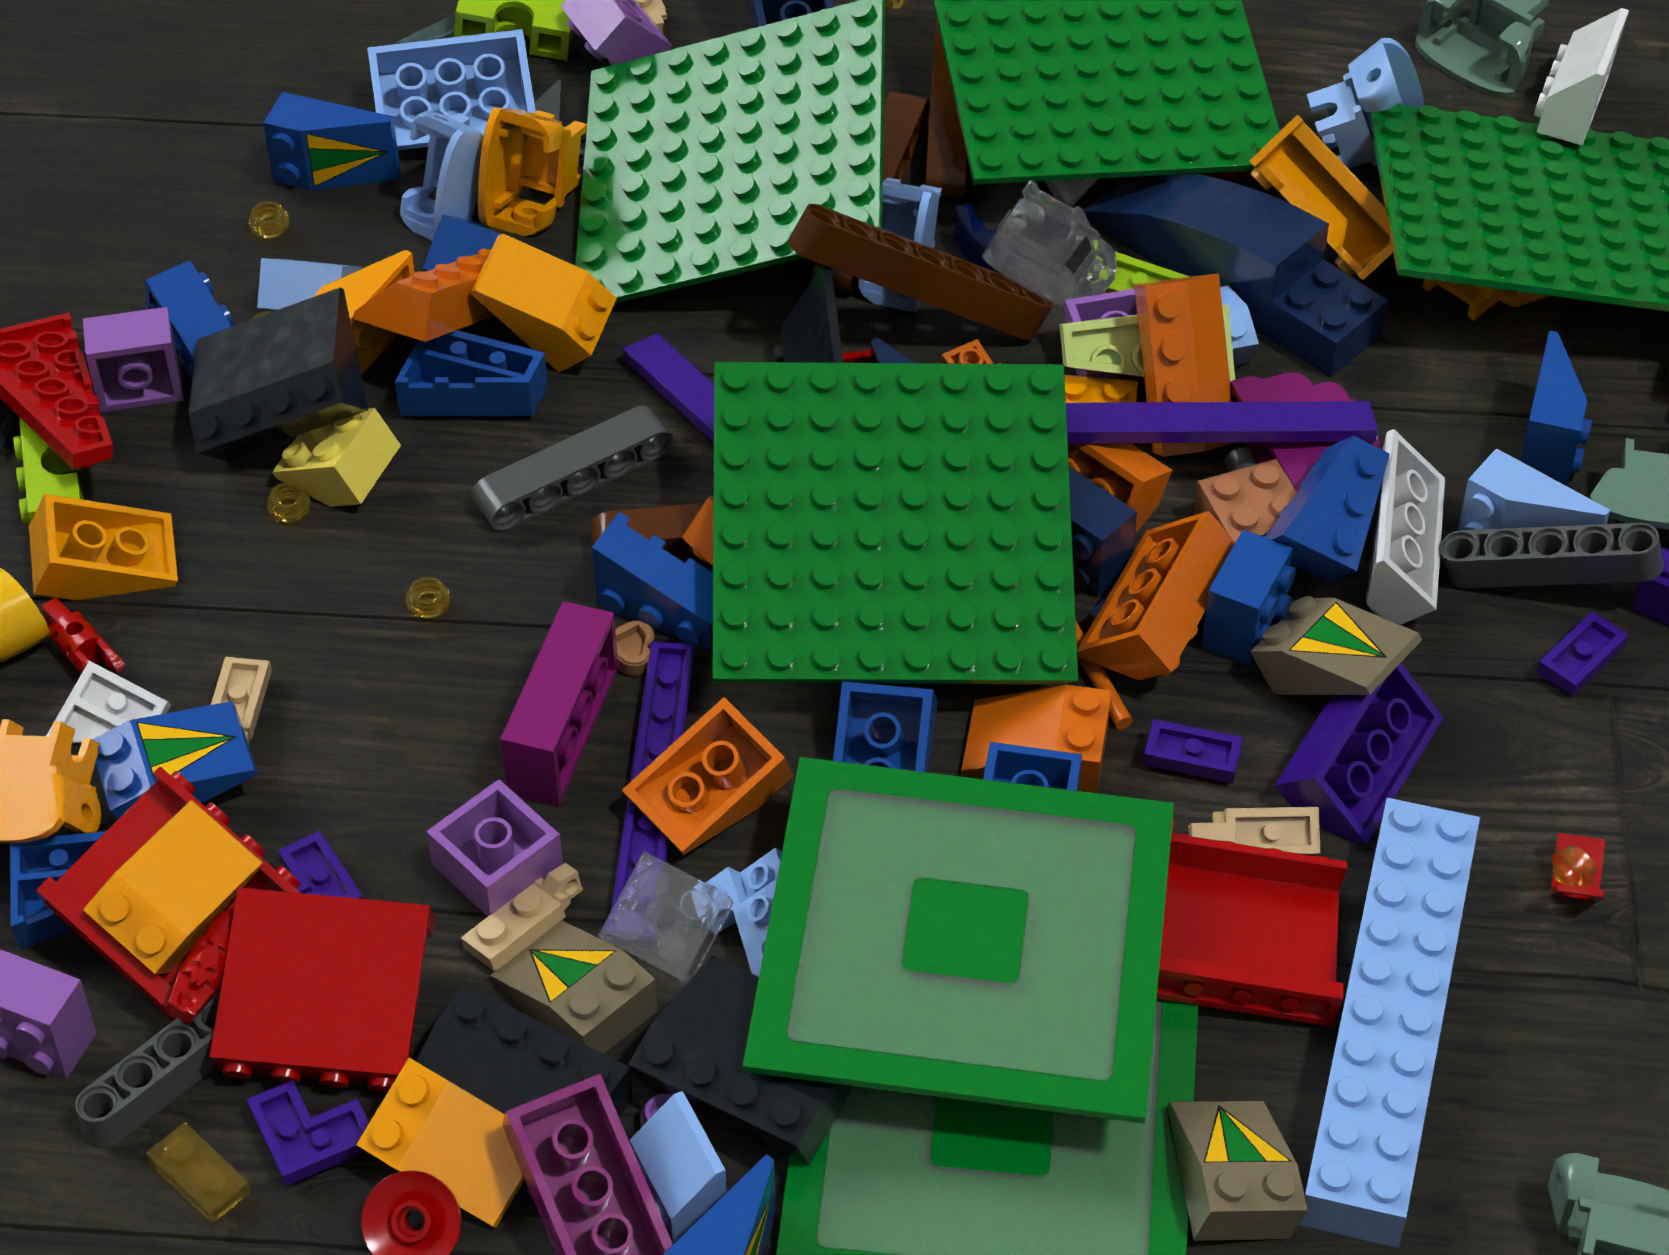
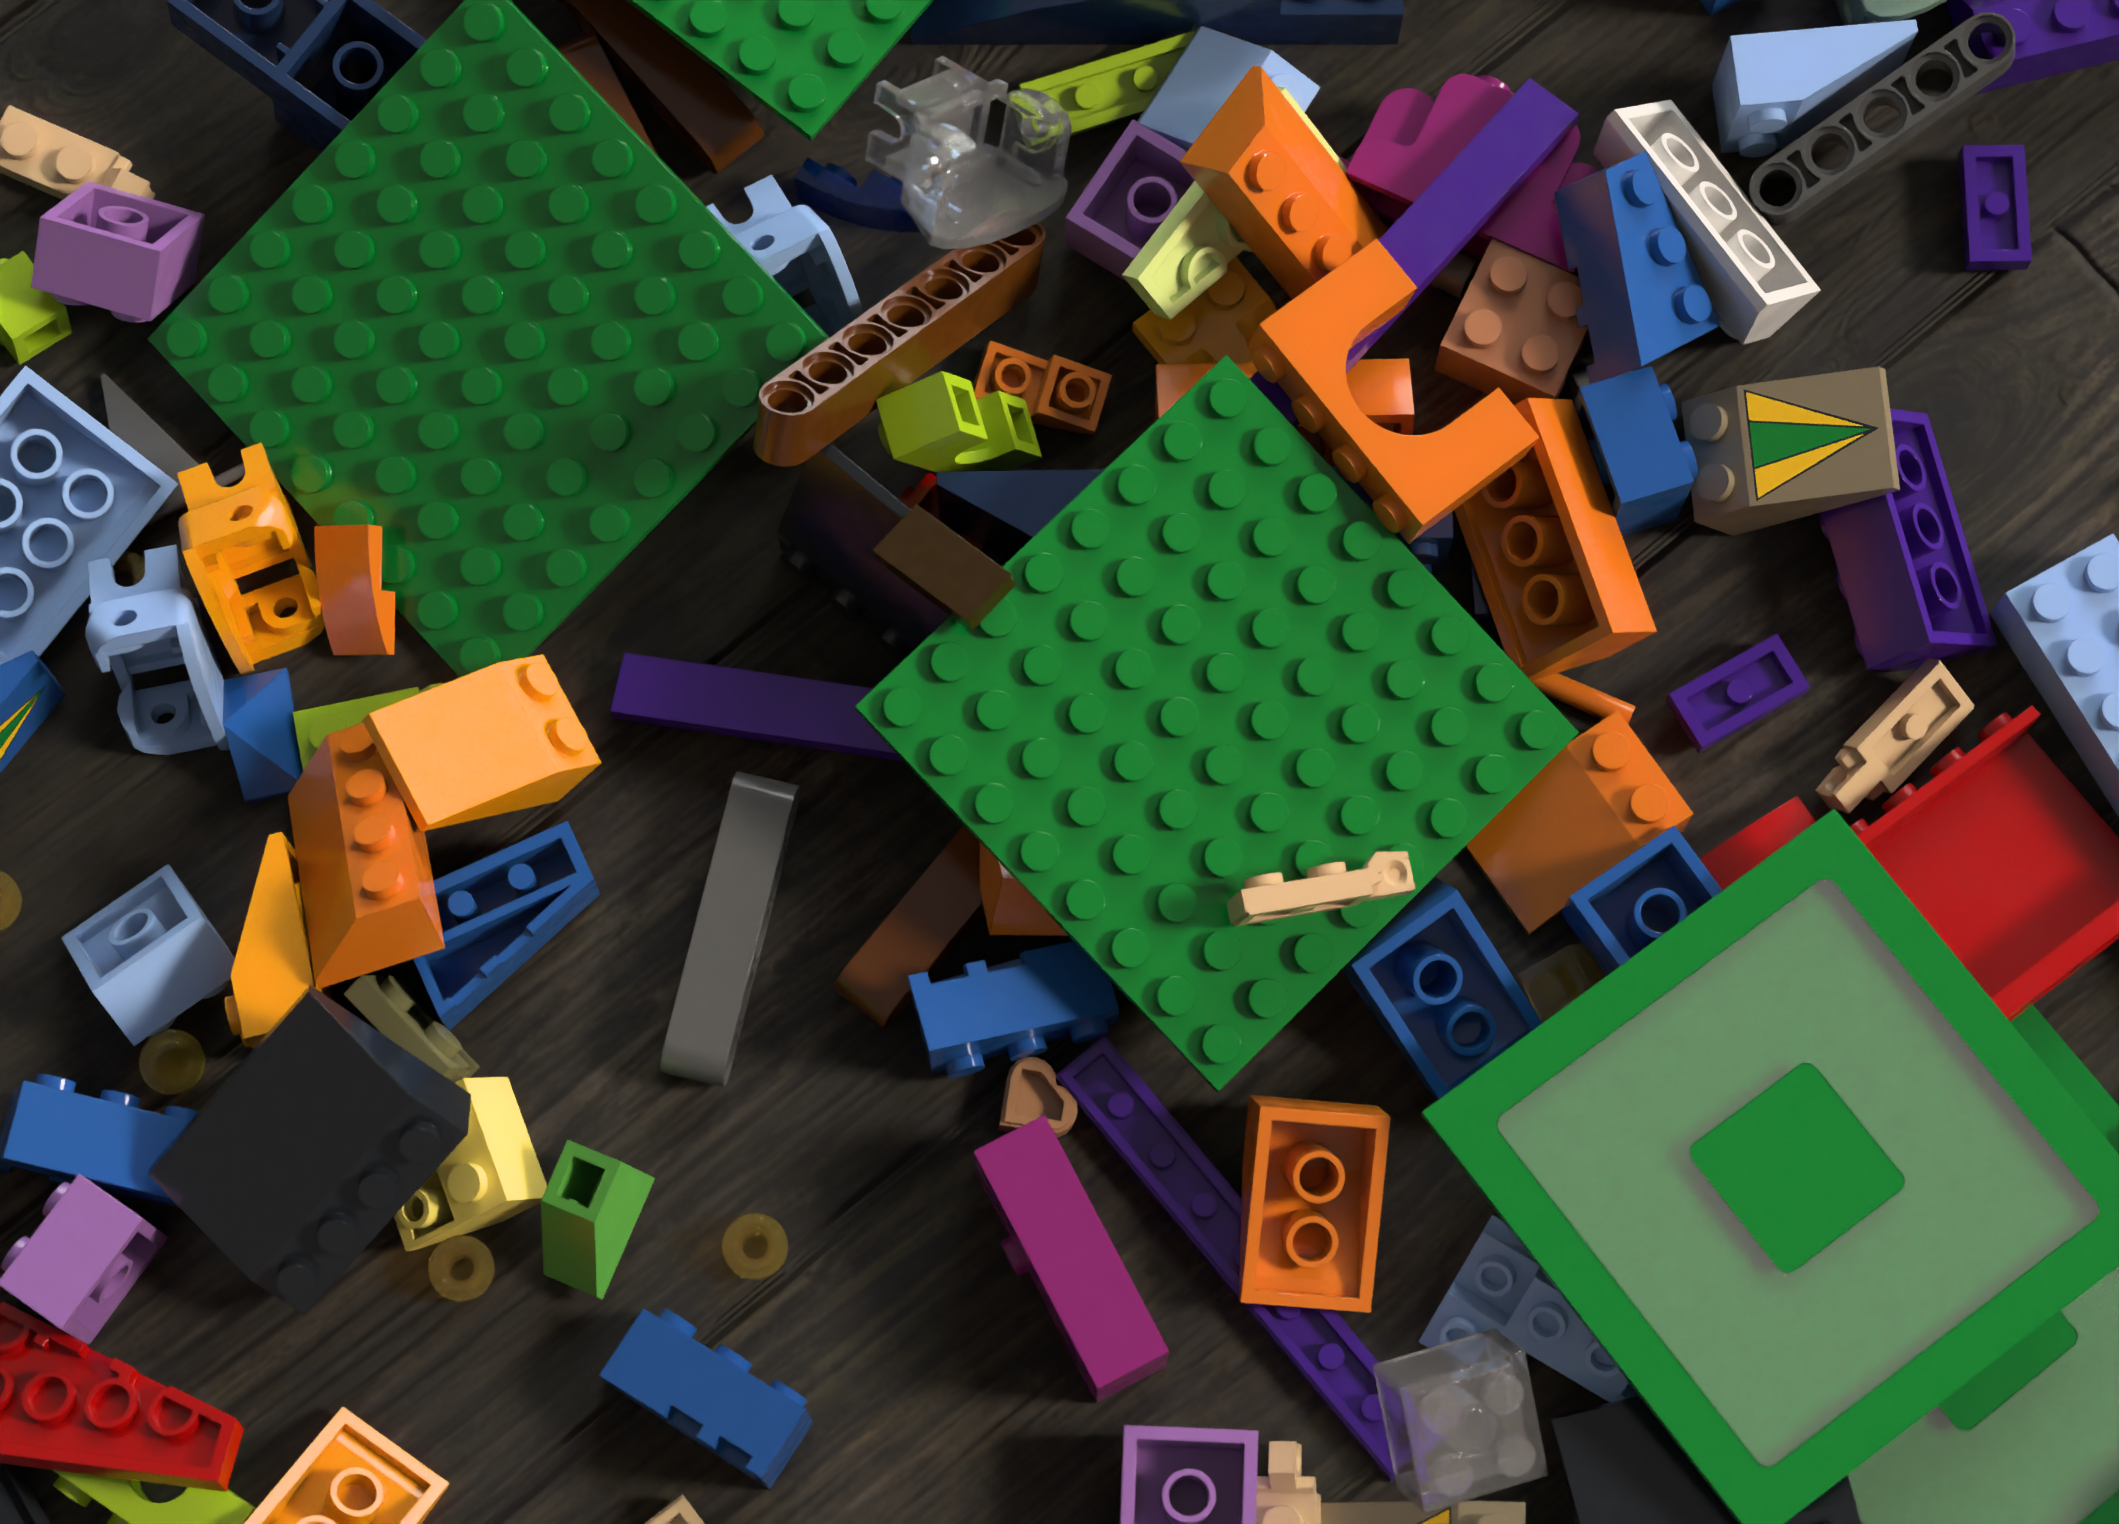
camera: 45 degrees left, 25 degrees up
none -> orange slope [314,524,395,656]
none -> olive plate [344,975,480,1083]
none -> bright green slope [541,1140,655,1300]
none -> blue wedge [599,1308,813,1490]
none -> dark brown tile [872,504,1016,632]
none -> lime arch [876,371,1043,472]
none -> tan hinge [1226,851,1415,927]
none -> orange arch [1247,239,1539,544]

